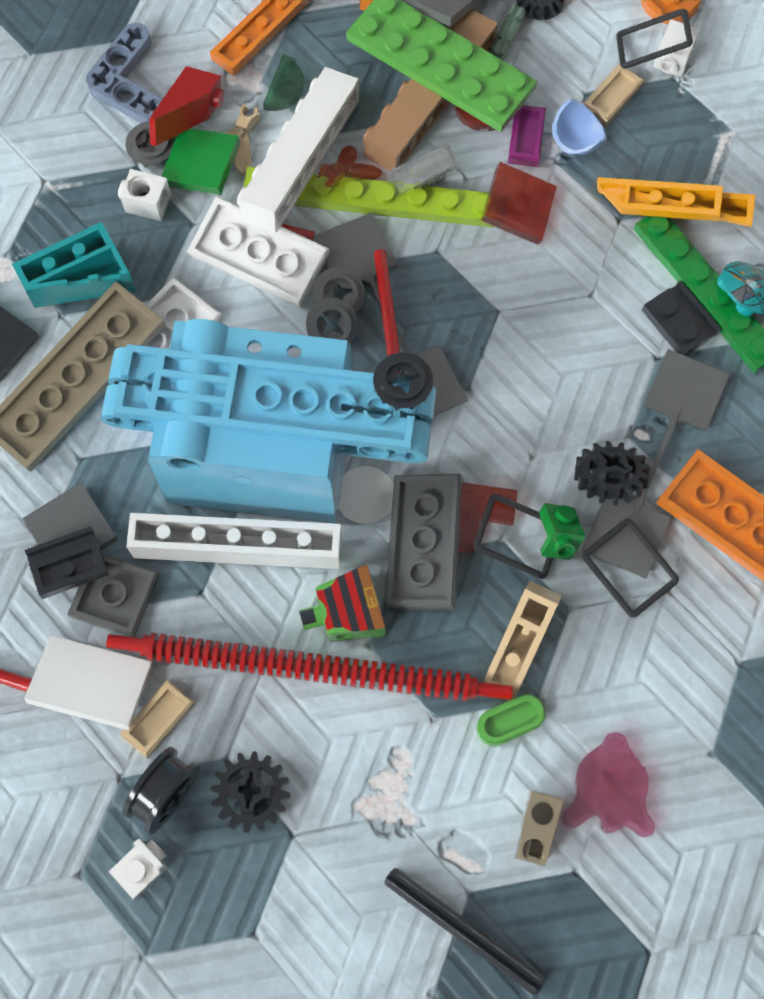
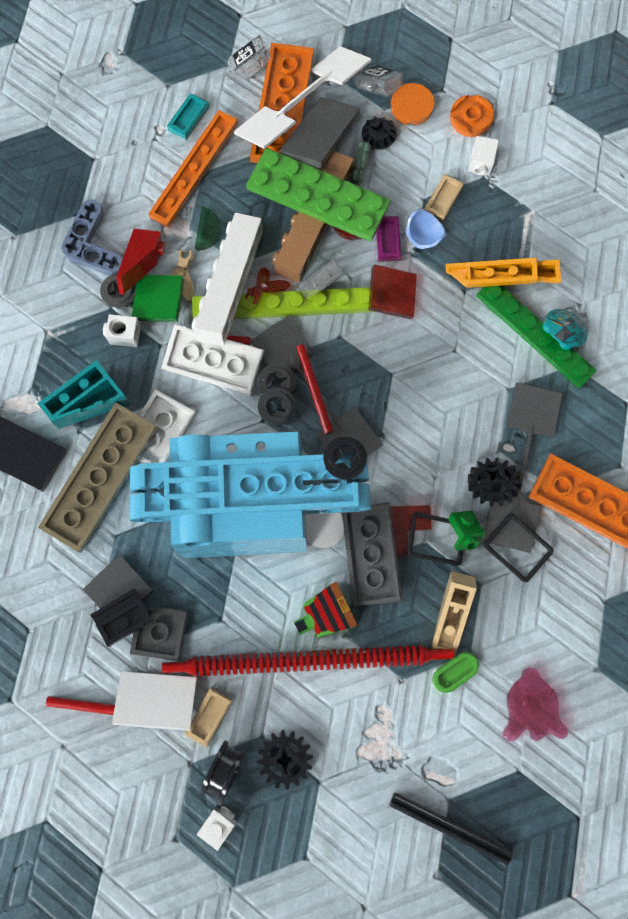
camera: 10 degrees left, 5 degrees up
white brick [126,513,342,569] -> none
dark tan leg [515,791,564,866] -> none
black piece [616,9,693,69] -> none
black plate [642,281,721,356] -> none

